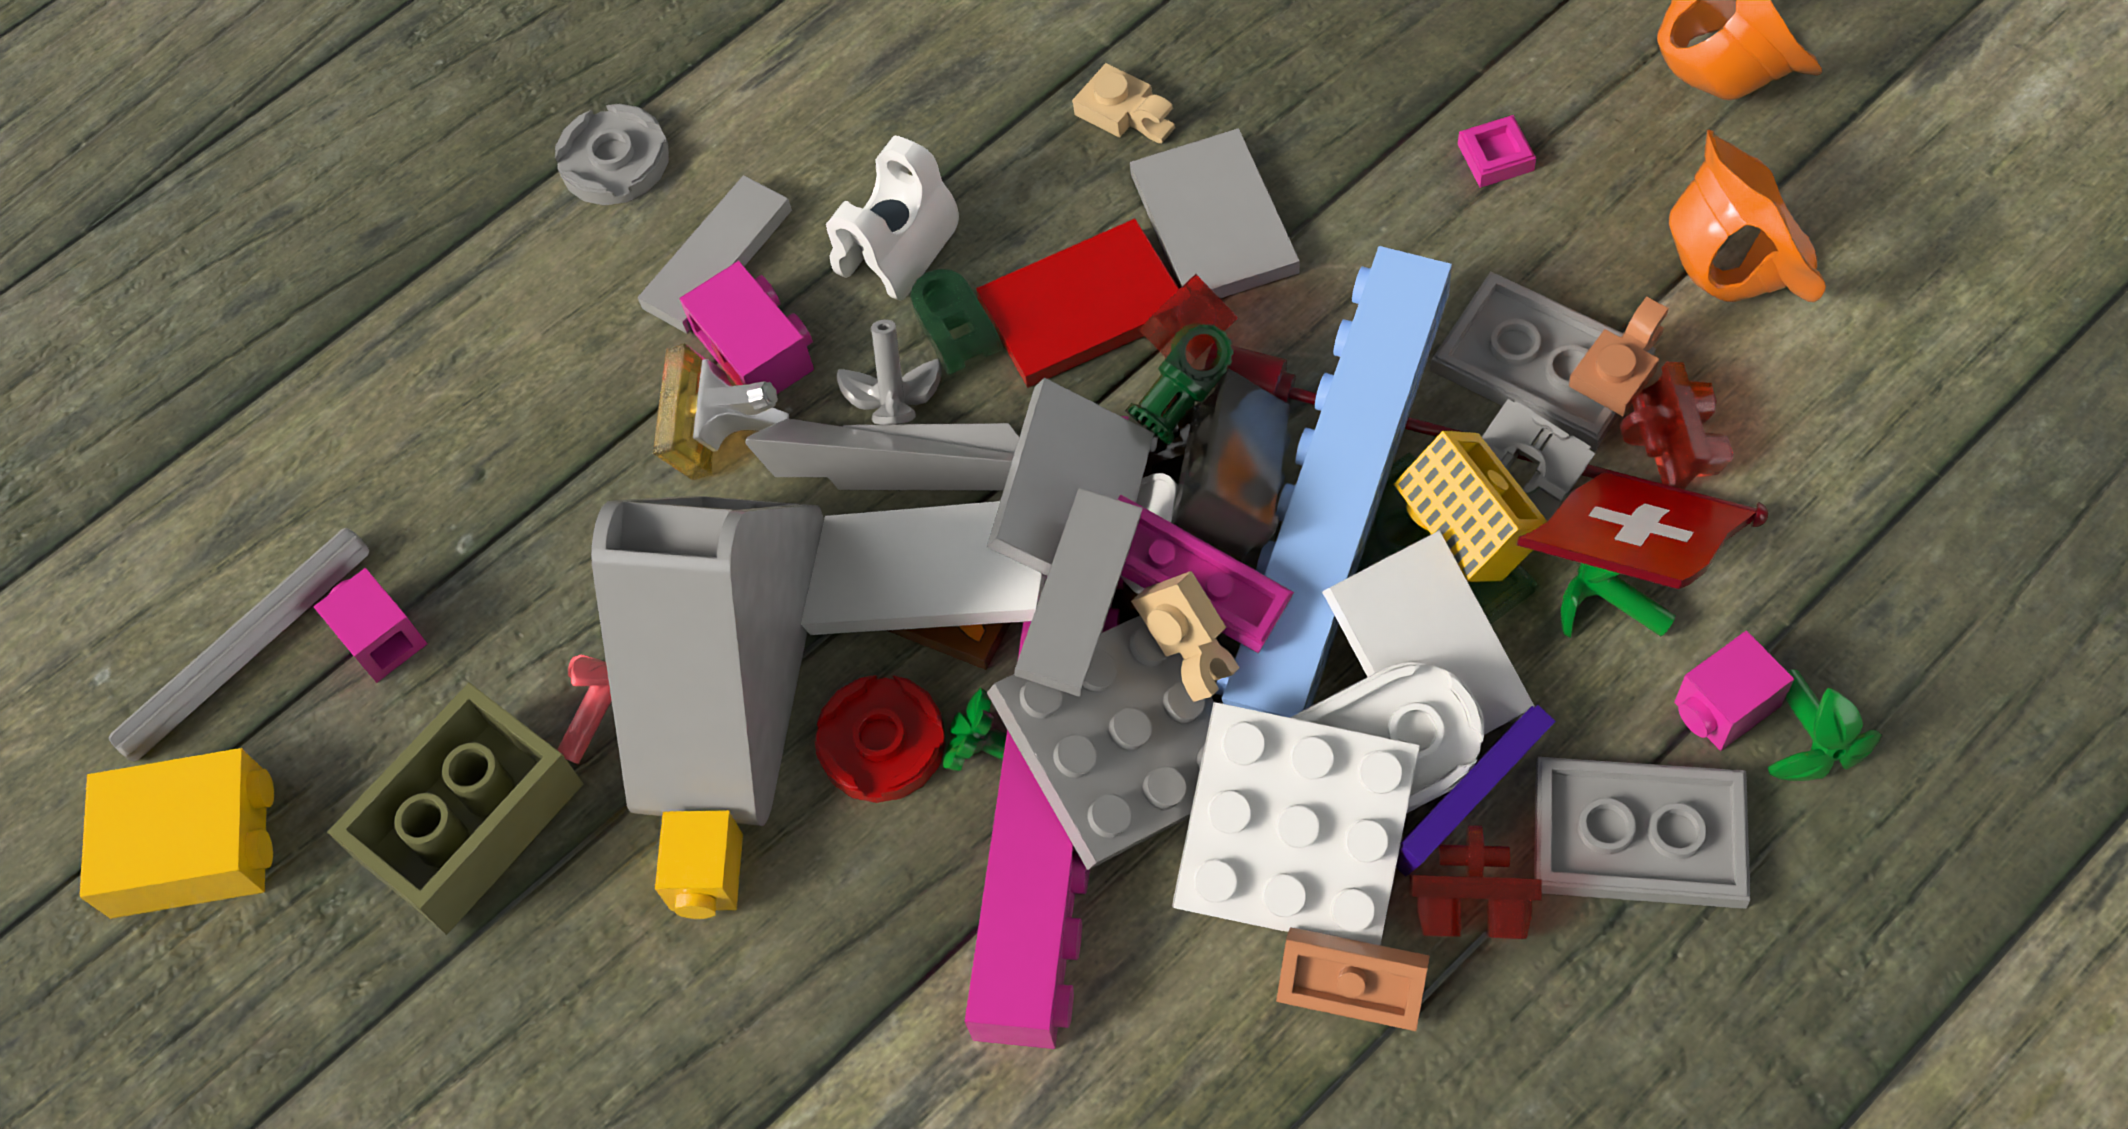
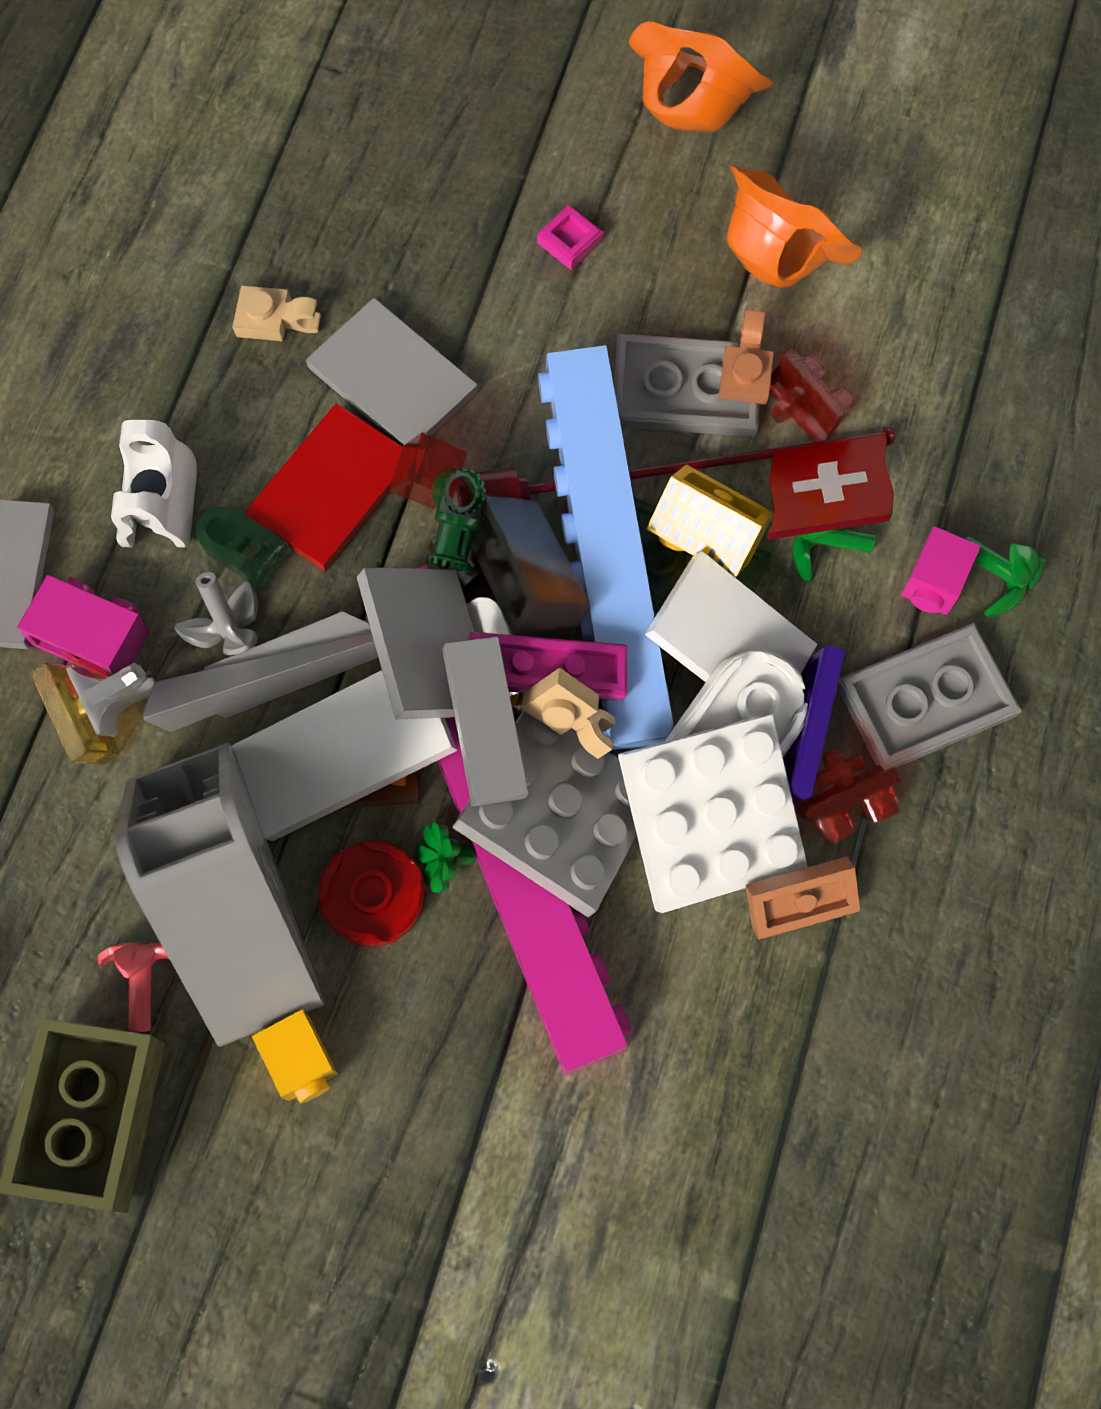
camera: 40 degrees left, 10 degrees up
light grey piece [1482,399,1595,521] -> none

